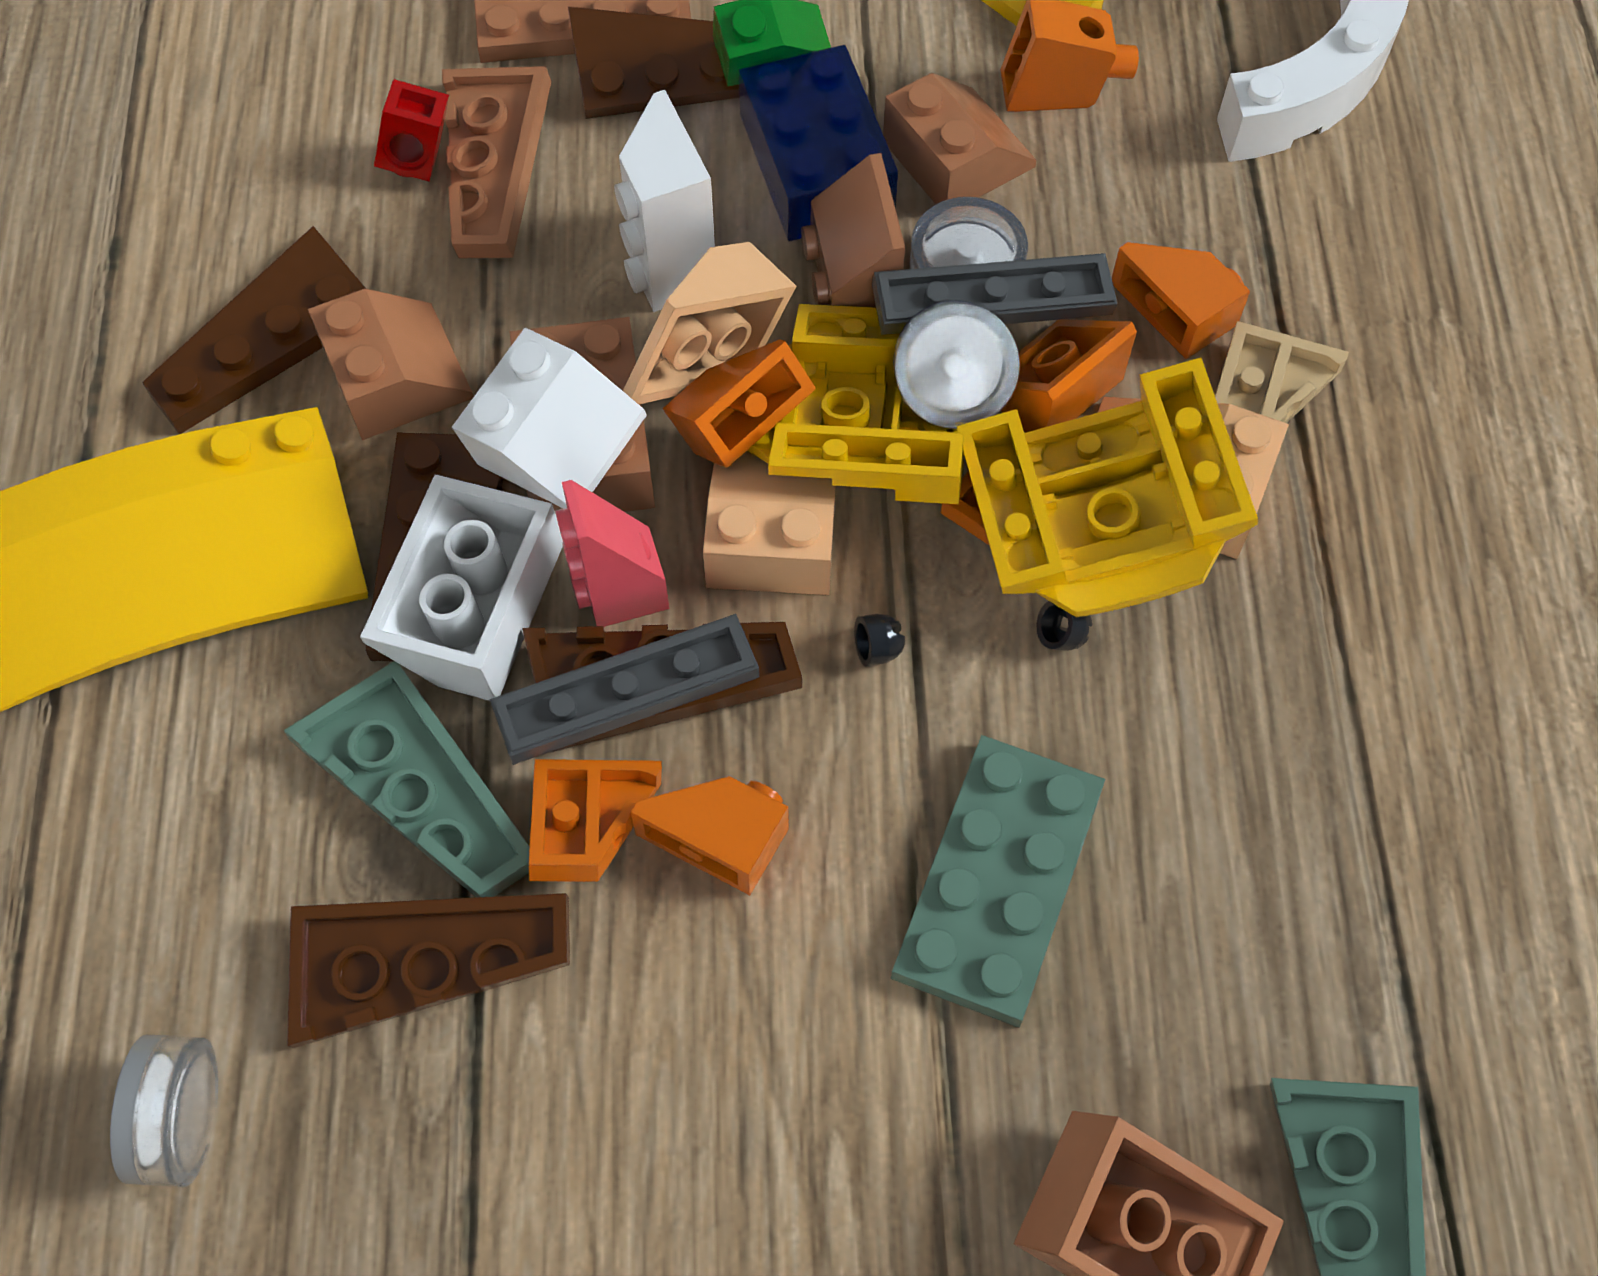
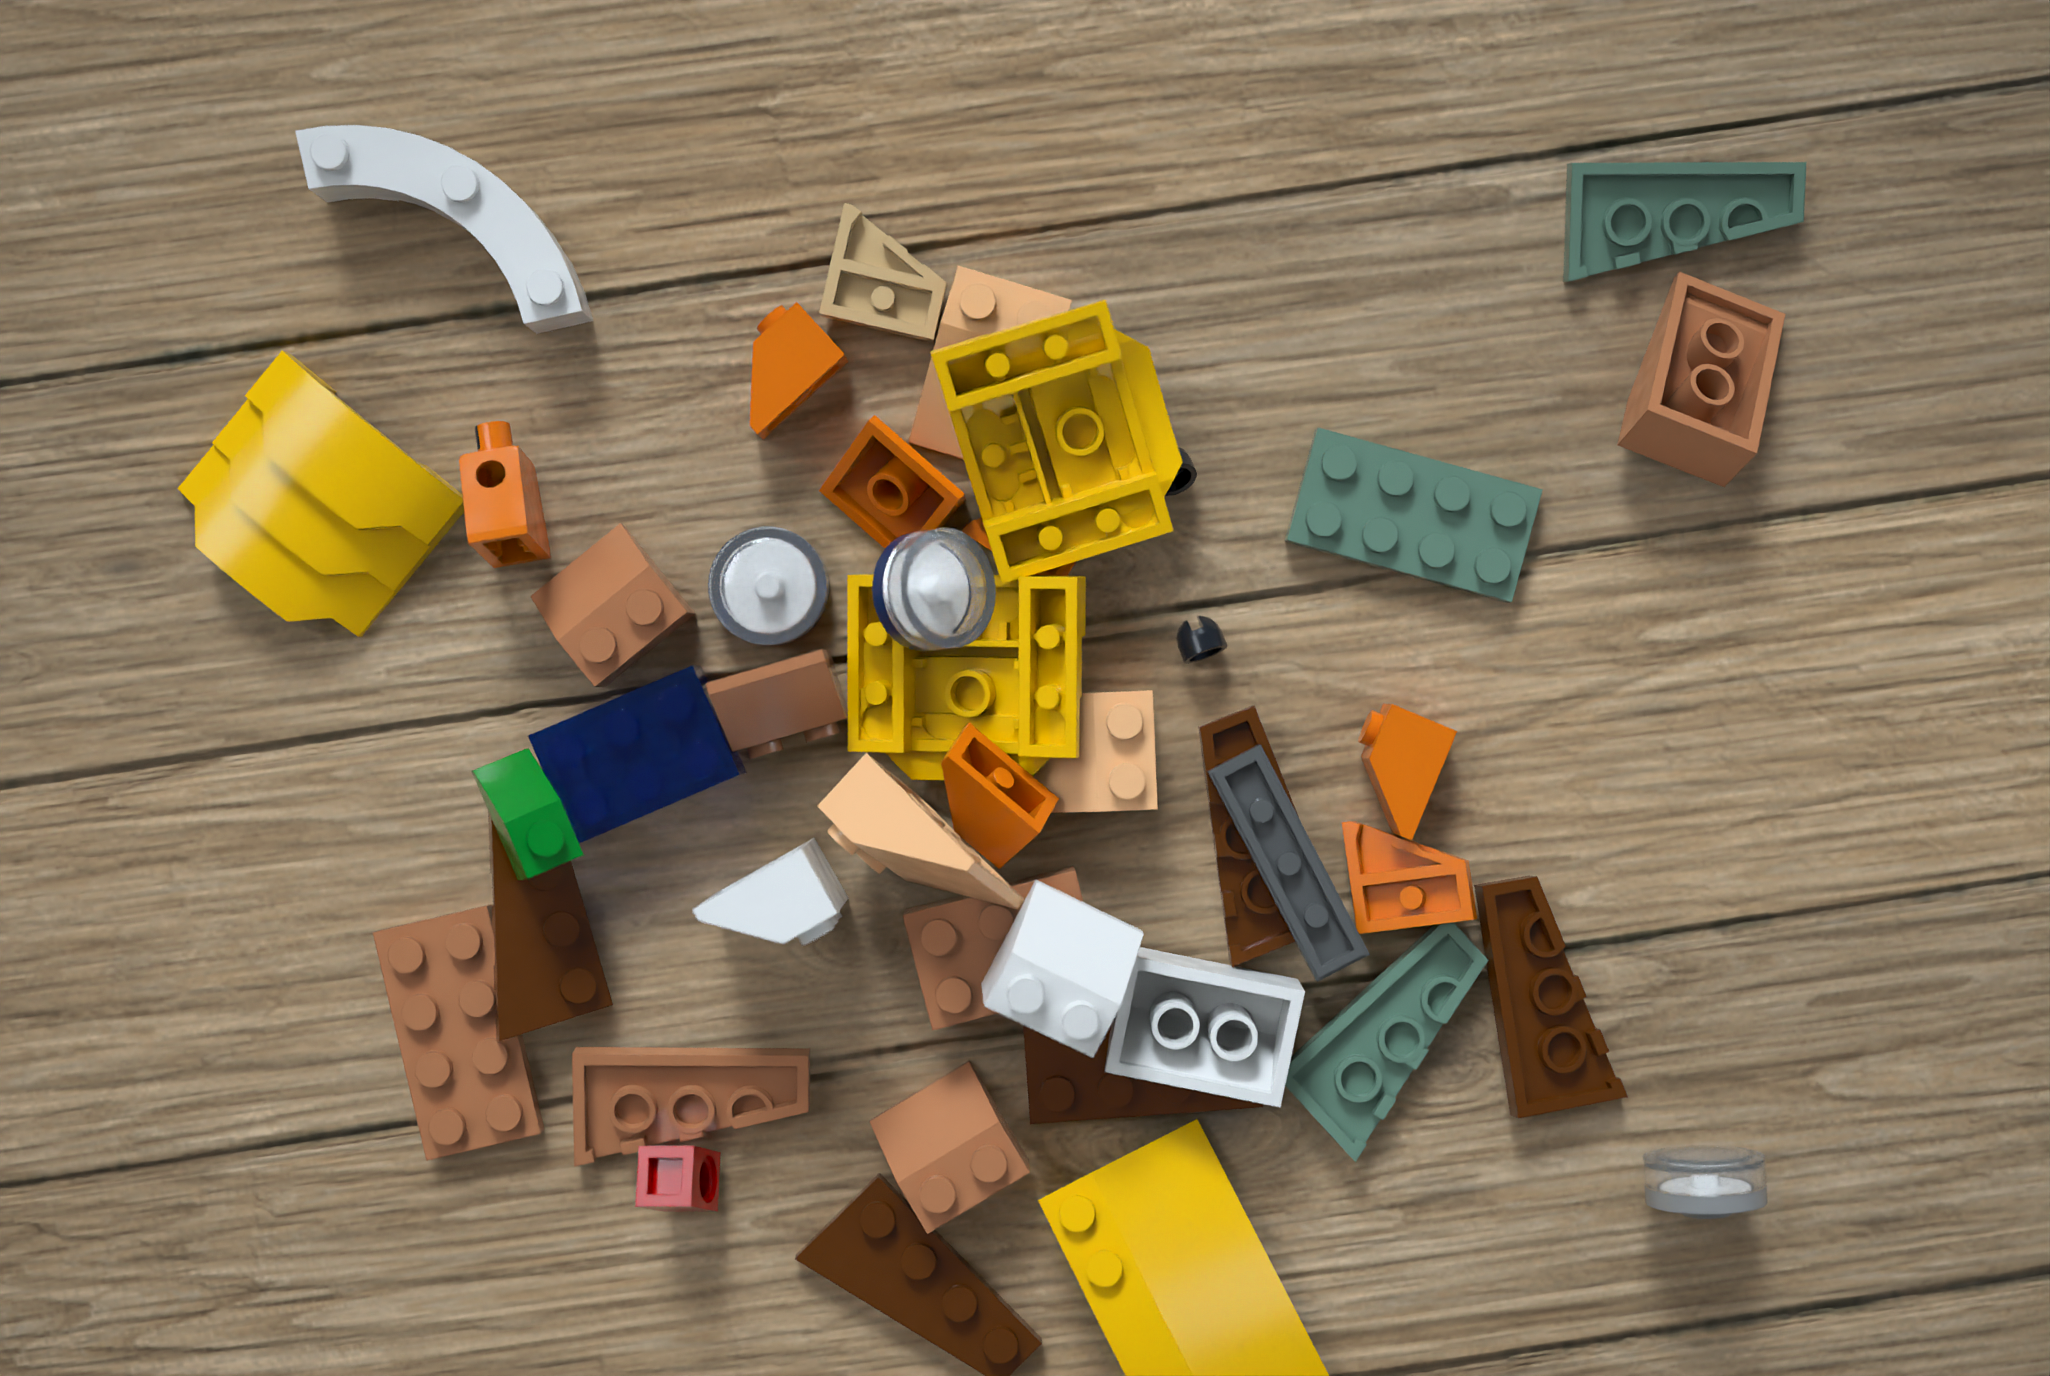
camera: 100 degrees left, 25 degrees up
coral slope [555,480,669,627] -> none
dark grey tile [871,253,1118,335] -> none

